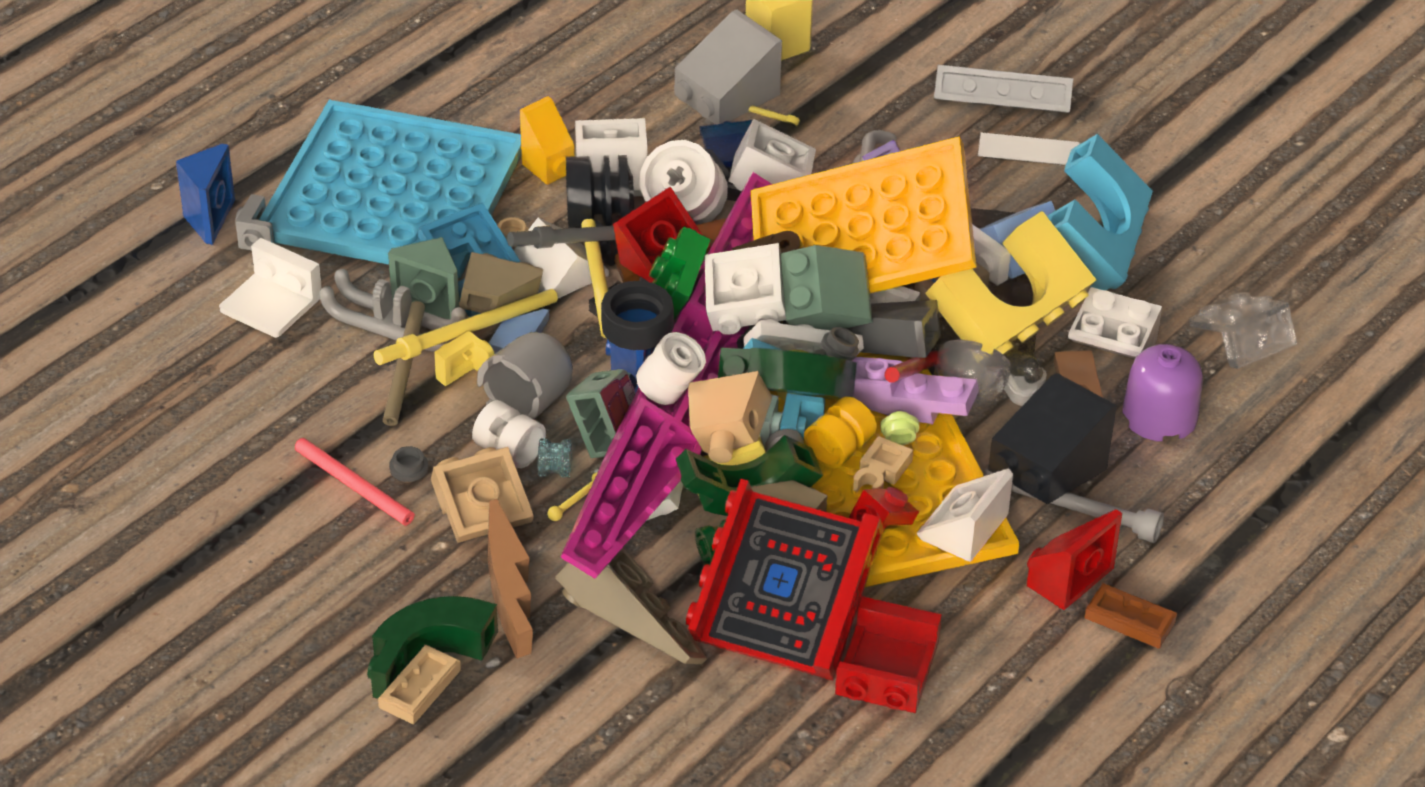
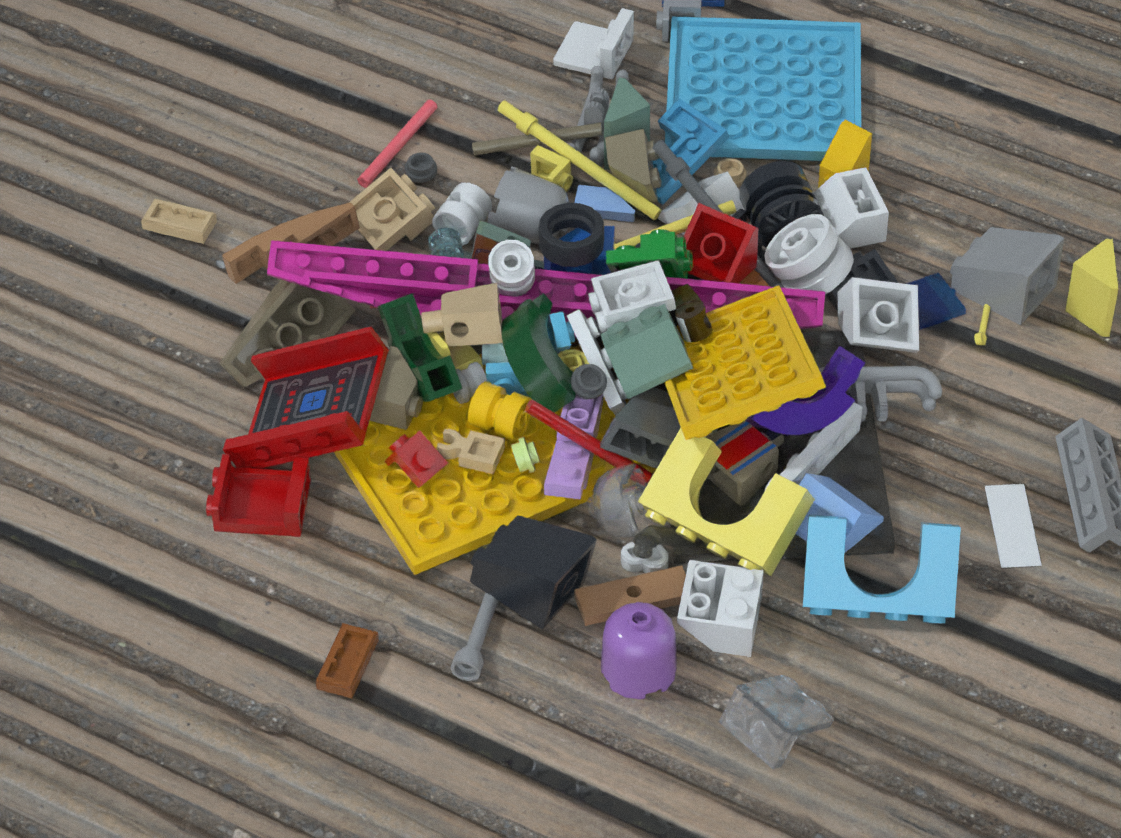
camera: 80 degrees right, 5 degrees up
dark green arch [367,596,498,699] -> none
white slope [916,468,1013,562] -> none
red slope [1026,509,1123,610] -> none

